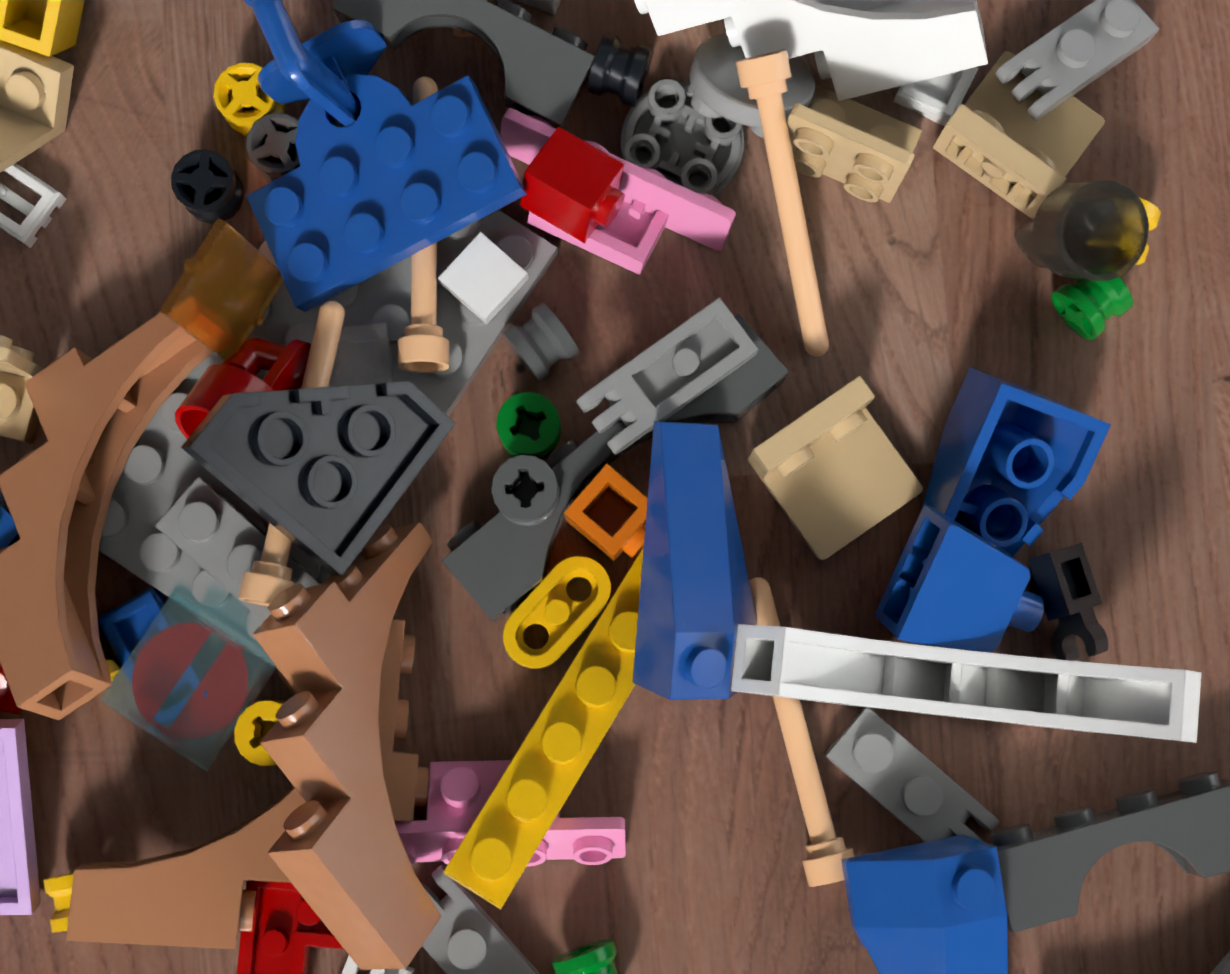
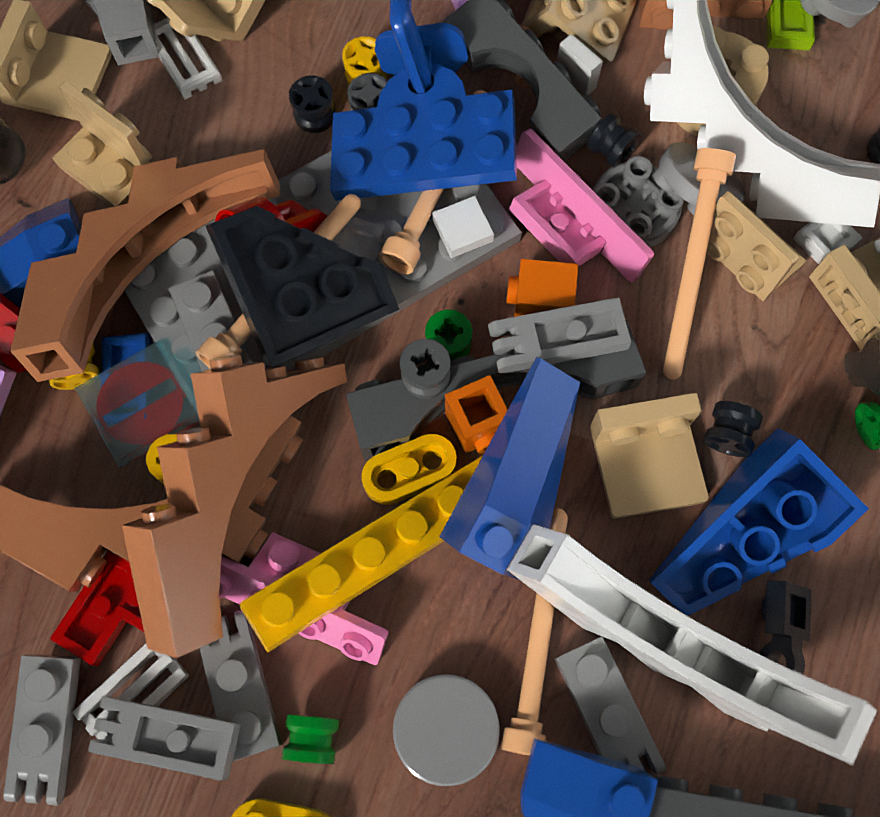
camera: 25 degrees right, 10 degrees down
clear orange piece [159,218,284,361] -> none
dark grey wheel [502,303,580,383] -> none
red brick [520,126,625,243] -> none
blue torso [874,504,1044,653] -> none
none -> light grey tile [393,675,499,786]
none -> orange brick [506,259,578,317]
none -> black wheel [703,401,763,457]

